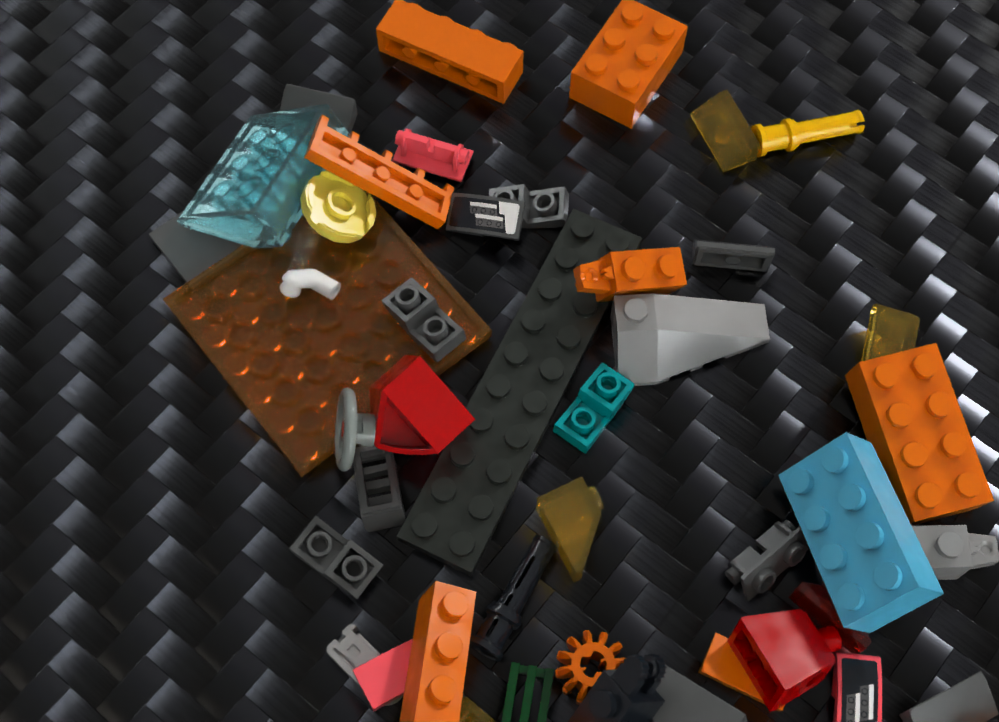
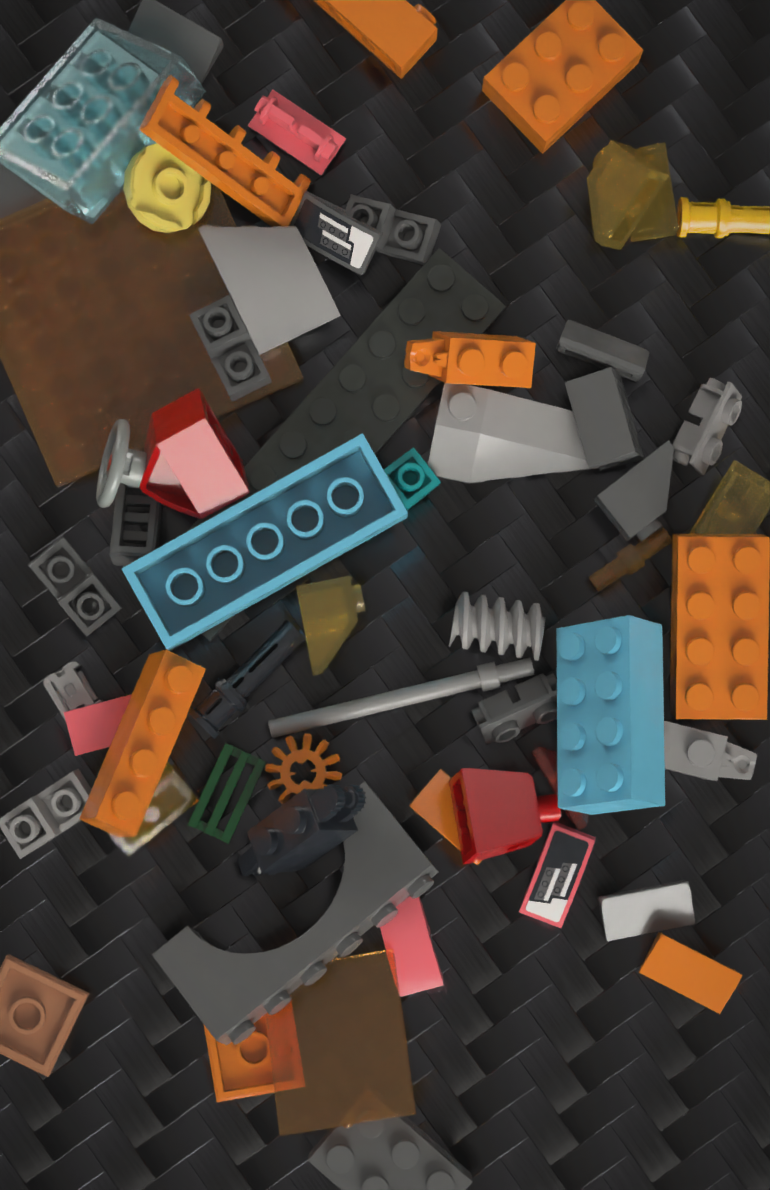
camera: 15 degrees right, 20 degrees up
white arm [280,268,341,300] -> none
none -> medium azure brick [122,433,408,651]
none -> light grey slope [198,225,340,355]
none -> light grey bar [268,657,534,738]
none -> light grey piece [449,592,545,661]
none -> dark grey hinge [565,367,644,471]
none -> clear yellow slope [587,140,669,250]
none -> clear orange bar [588,527,672,592]
none -> dark grey slope [594,440,674,542]
none -> light grey hinge [672,378,742,476]

